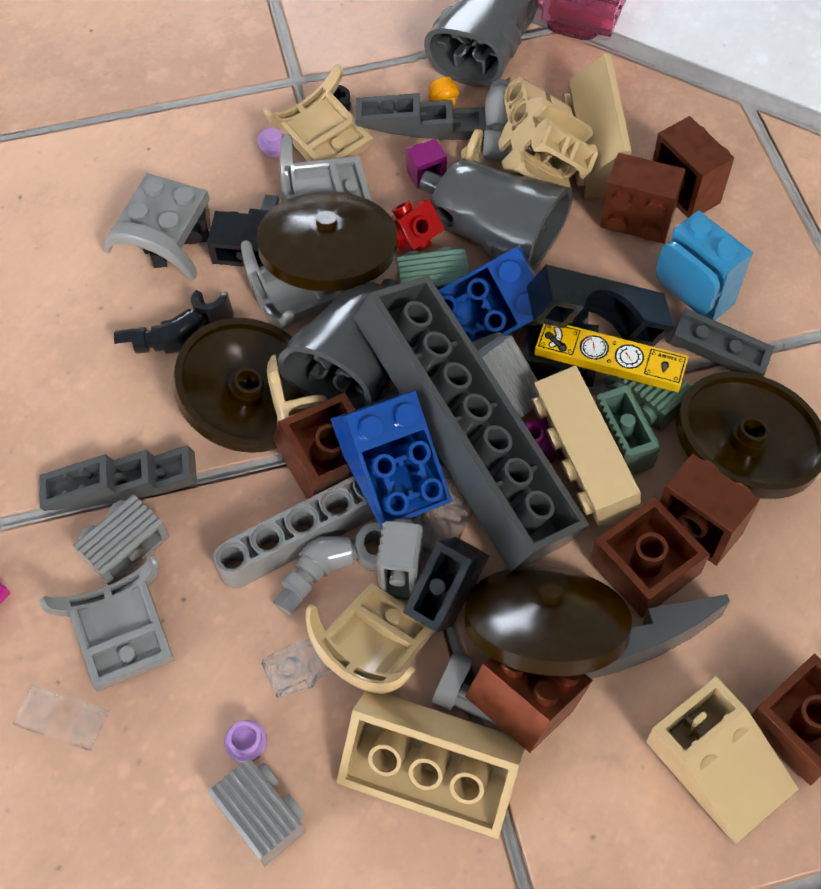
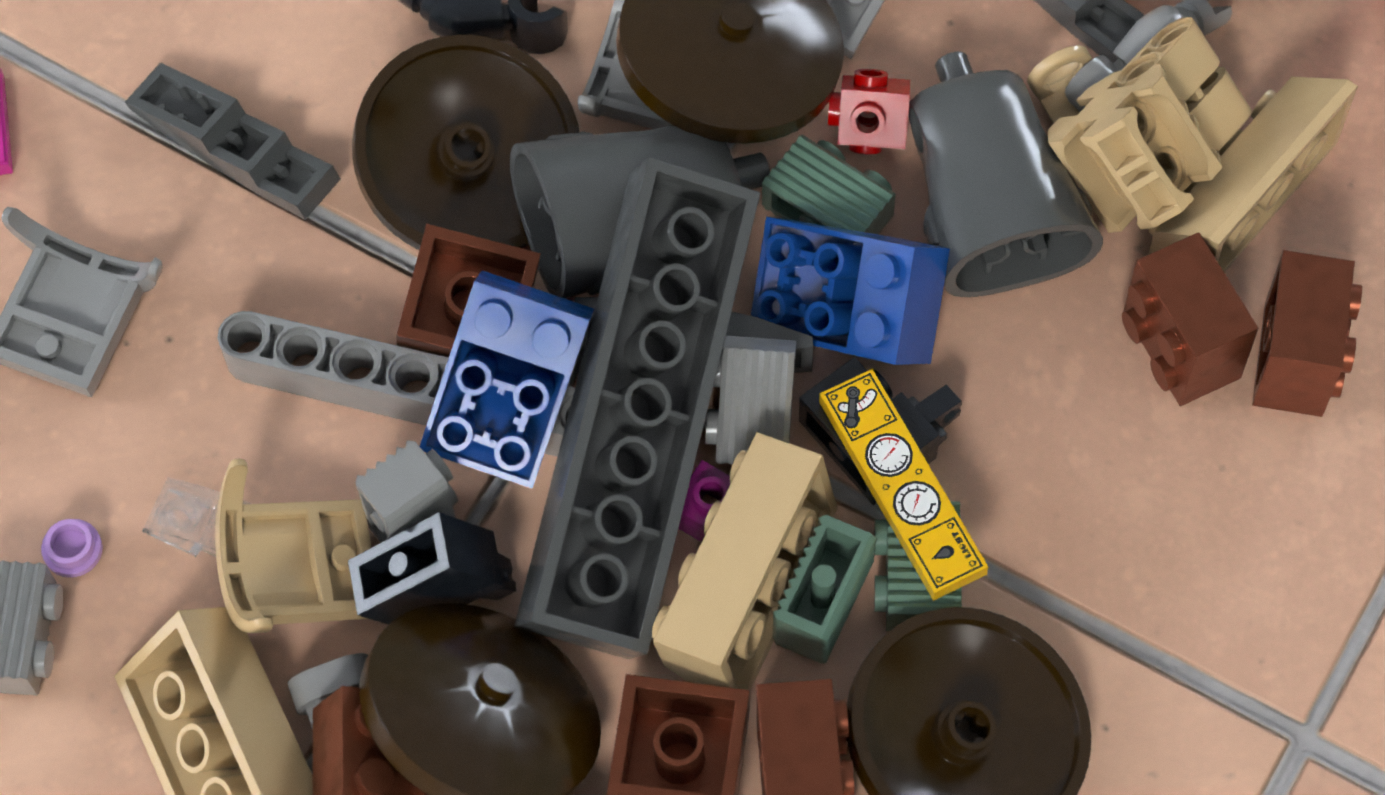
camera: 45 degrees right, 5 degrees up
light grey brick [73,494,169,585] -> none
tan piece [267,355,328,424] -> none
light grey piece [273,522,382,615] -> none
magenta plate [406,138,447,189] -> none
clear slope [421,476,473,555] -> none
black arch [527,264,674,347] -> none
dark azure brick [656,210,753,320] -> none
dark grey hinge [670,308,774,376] -> none

